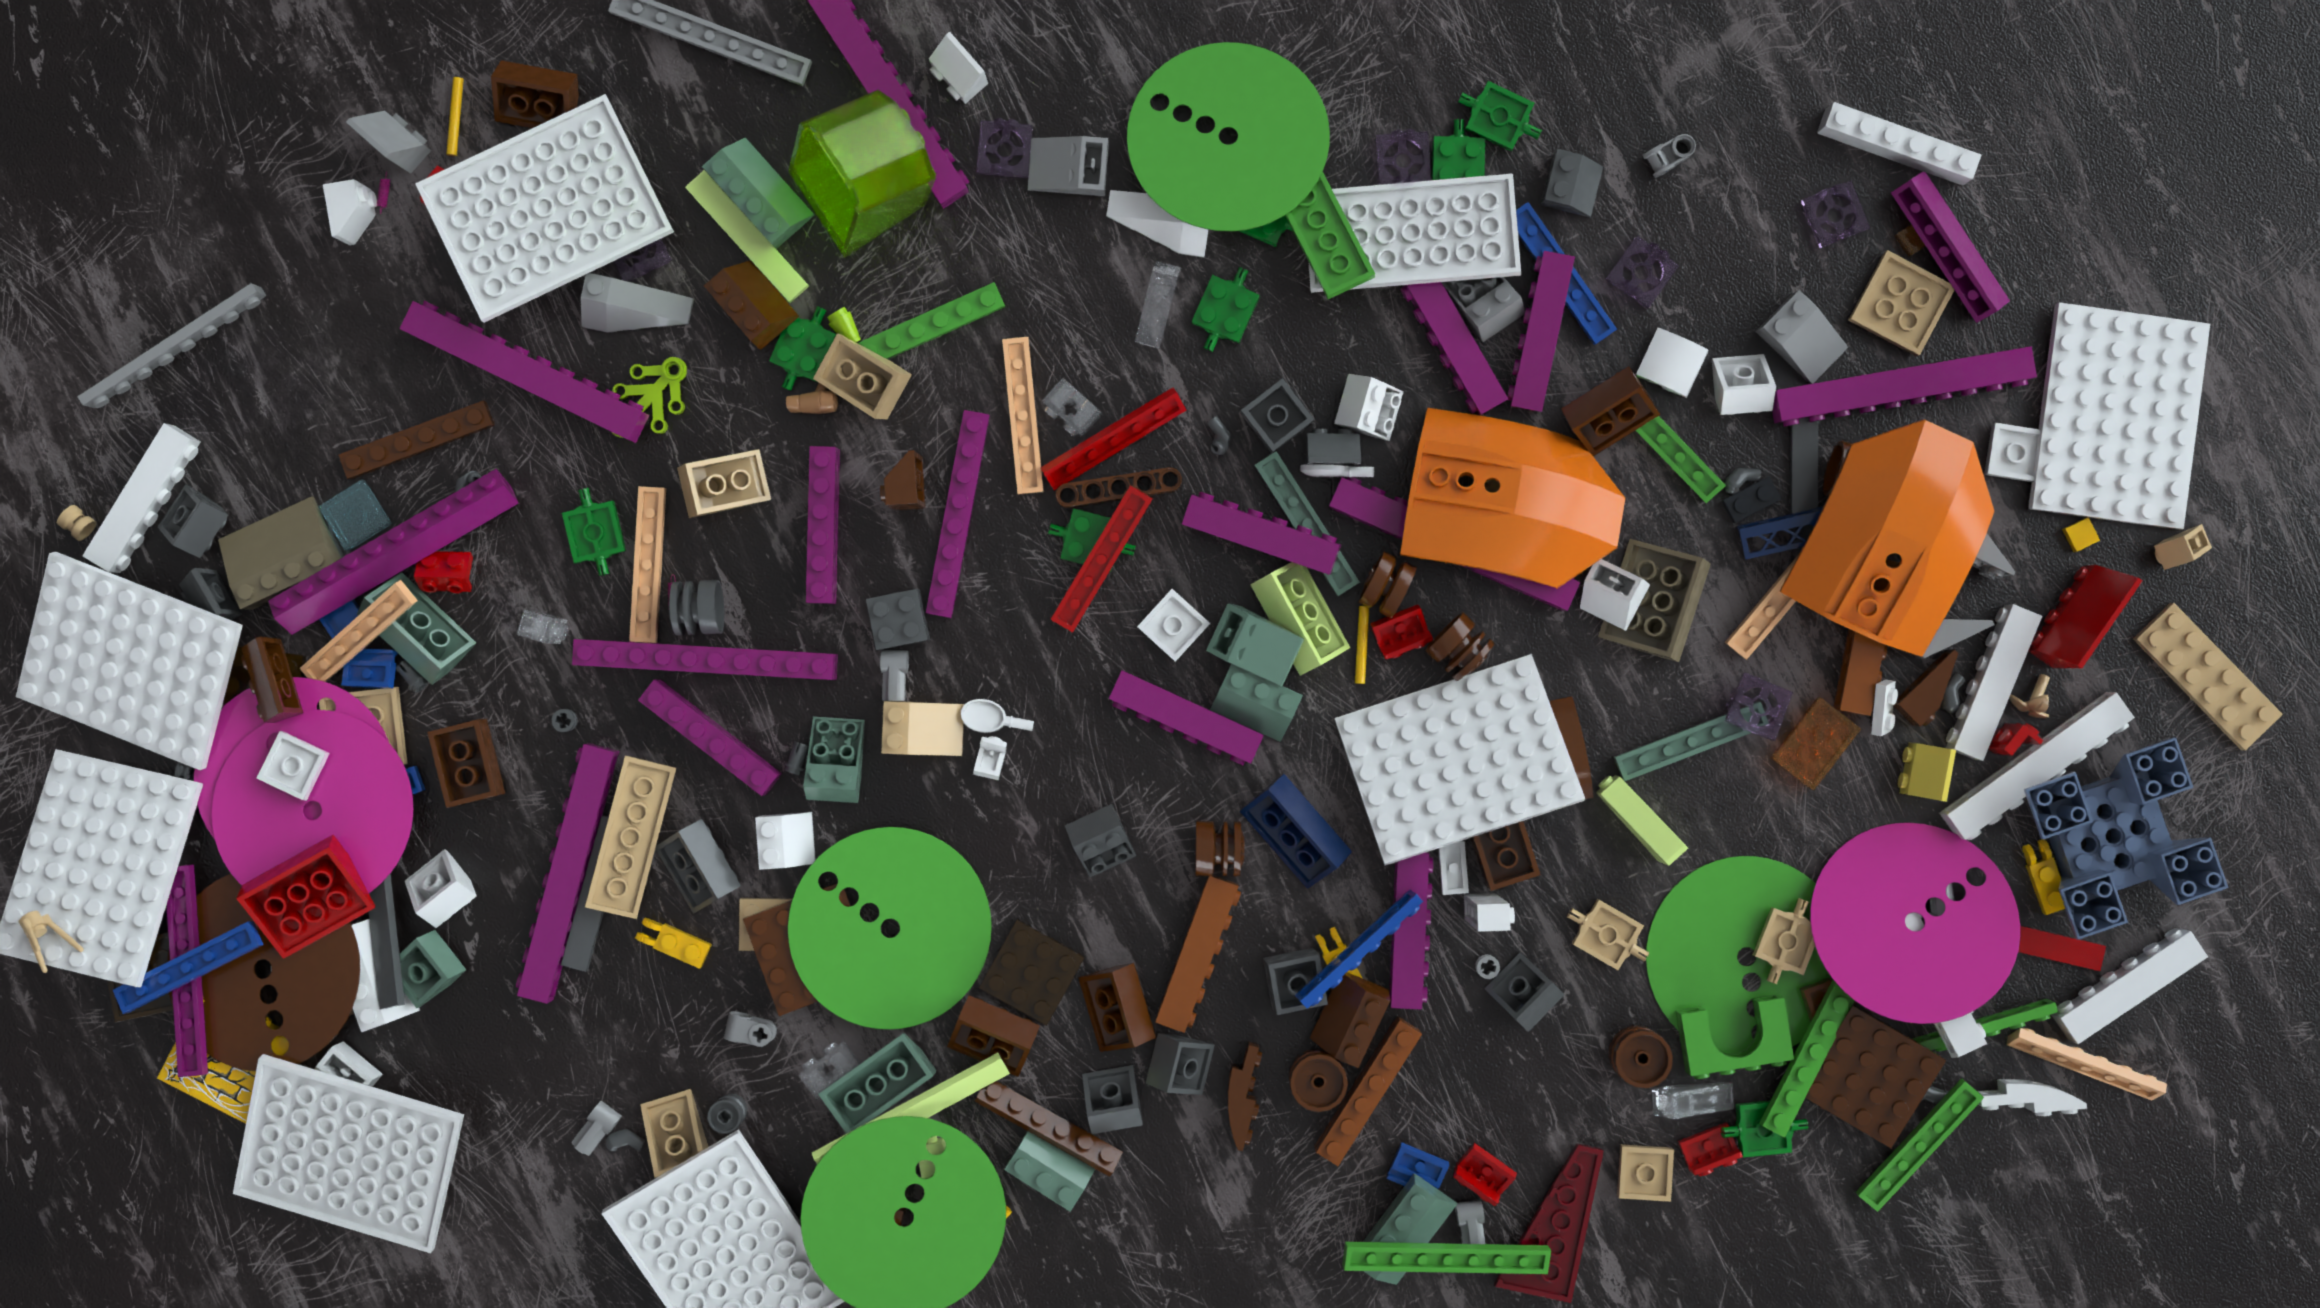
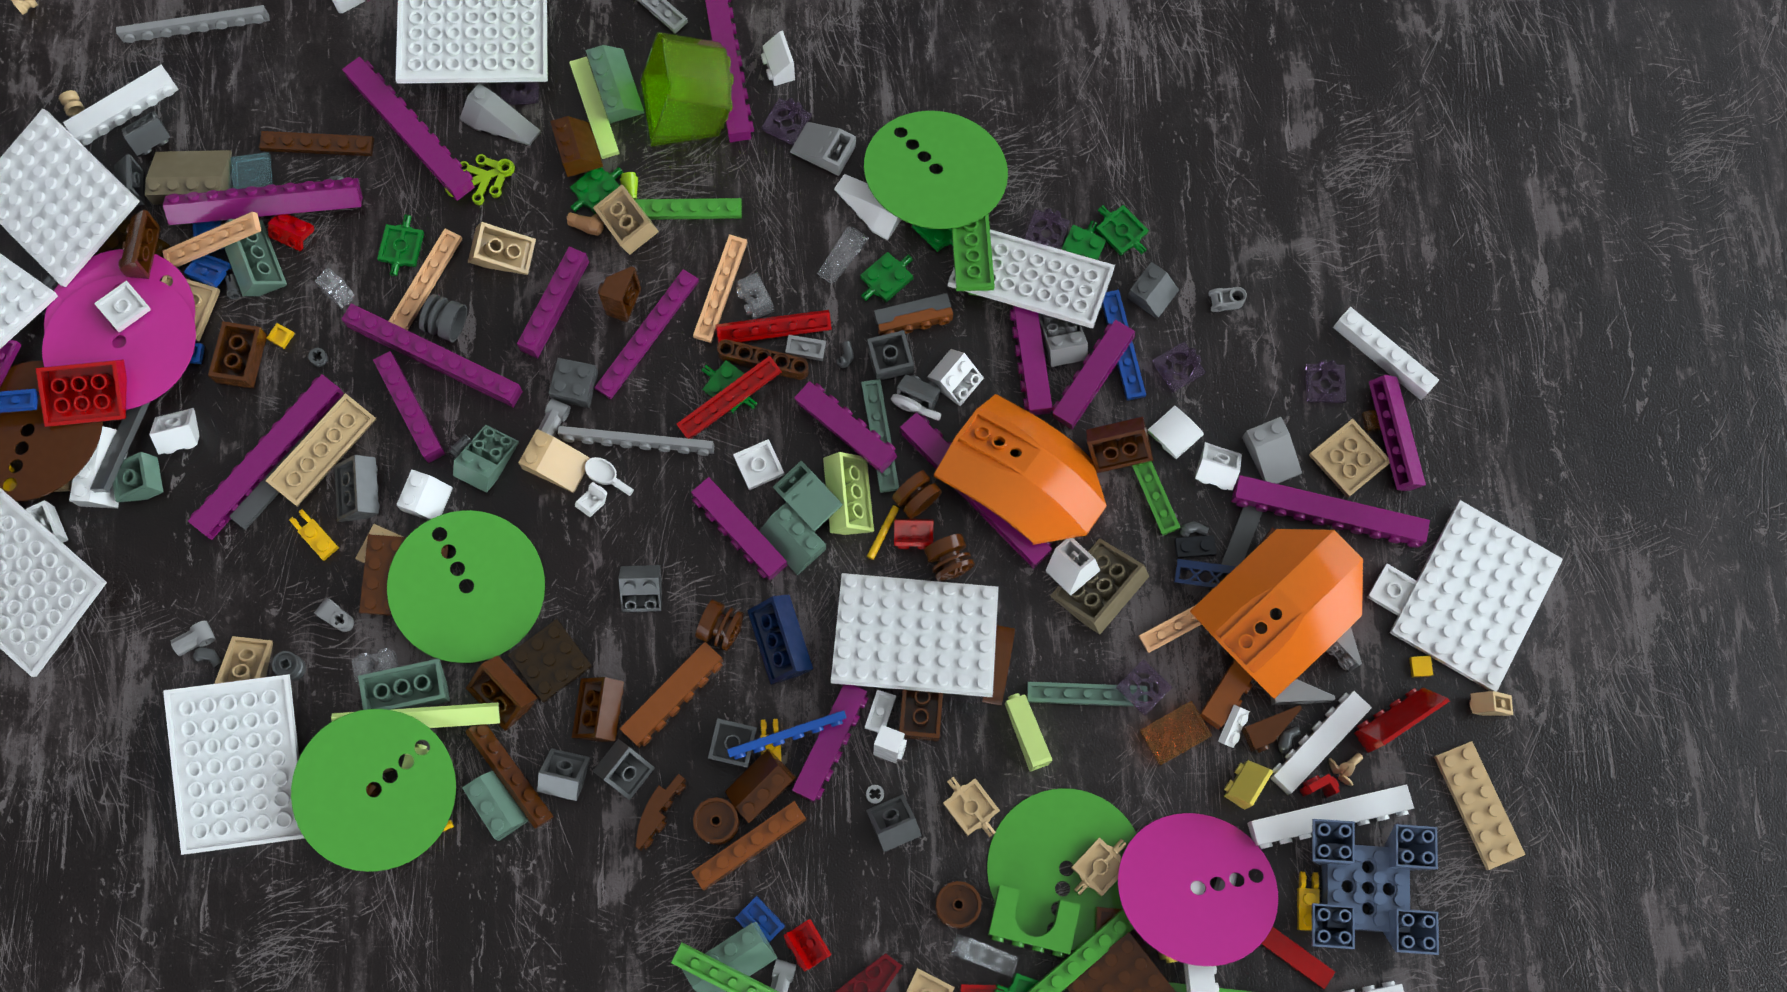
camera: 20 degrees right, 15 degrees down
none -> yellow tile [266,323,295,349]
none -> light grey plate [558,426,715,456]
none -> light grey plate [785,335,826,361]
none -> piece [874,293,953,336]

